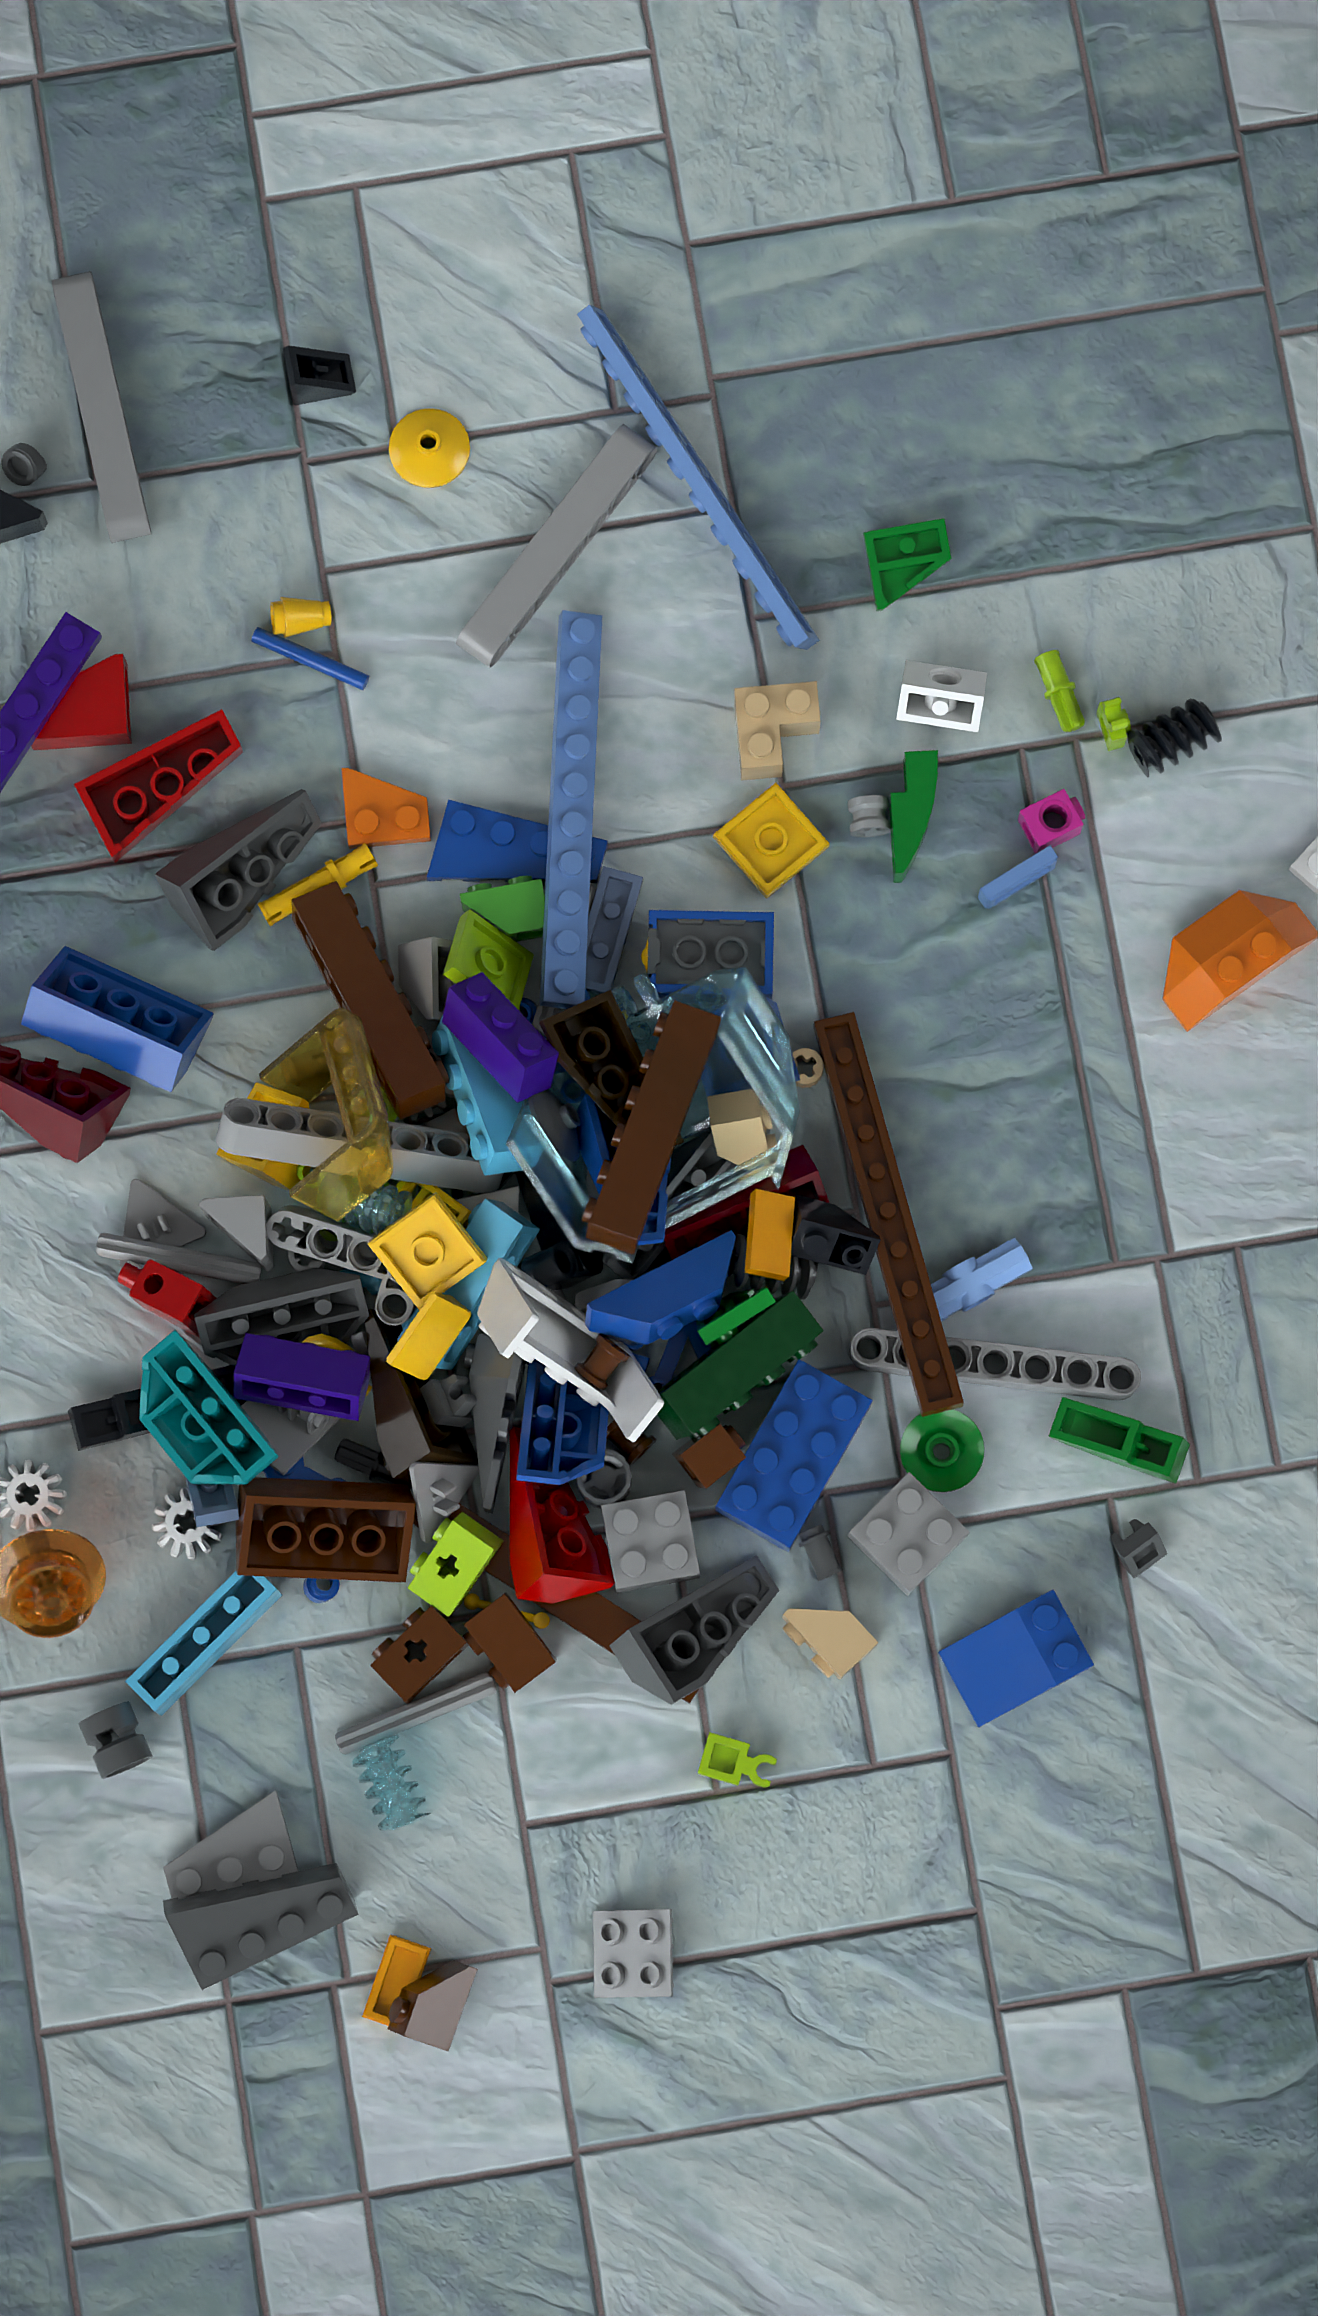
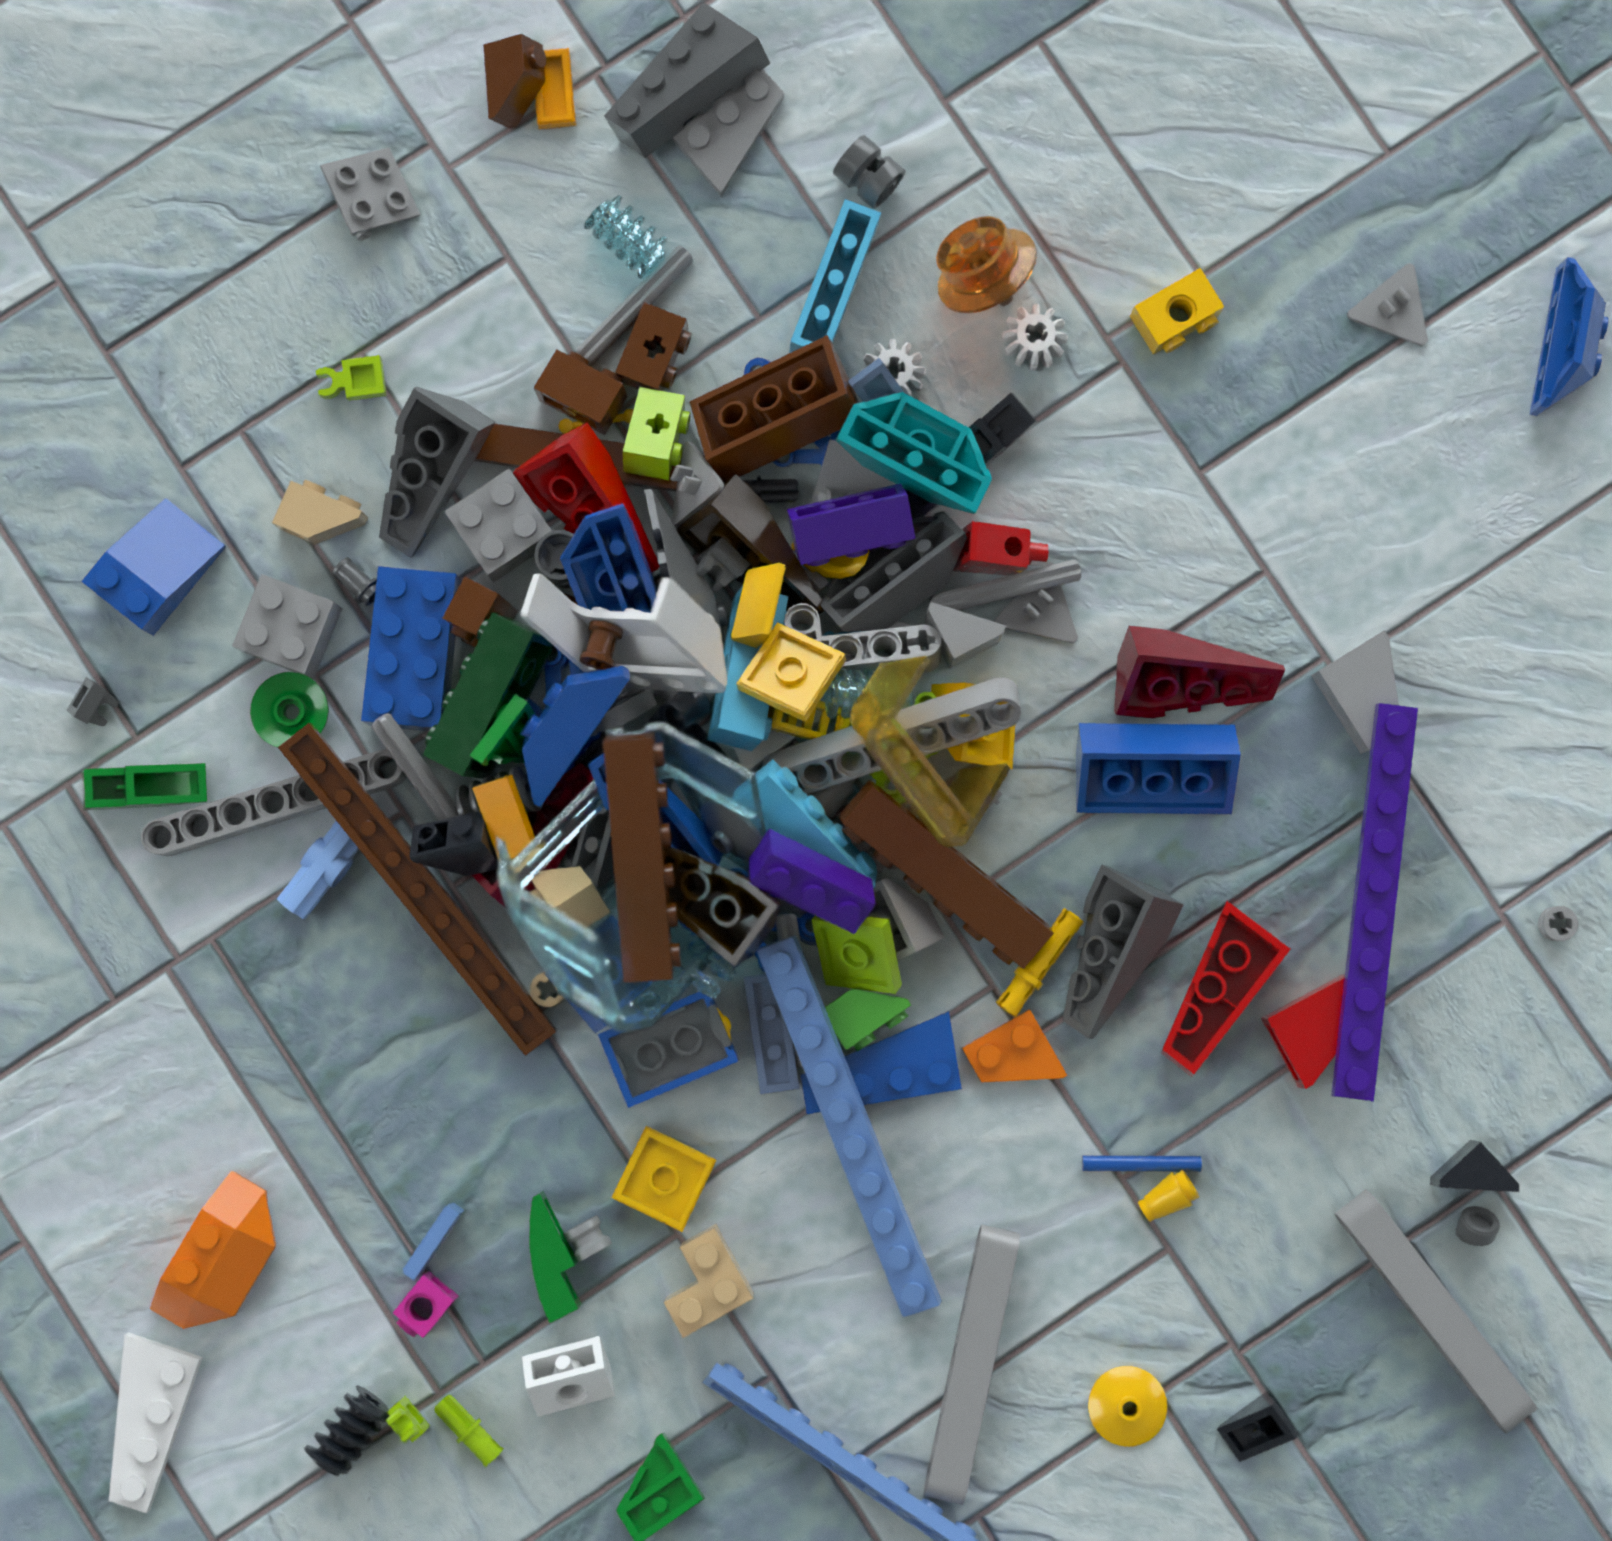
camera: 155 degrees right, 5 degrees up
none -> light grey axle [371,713,458,820]

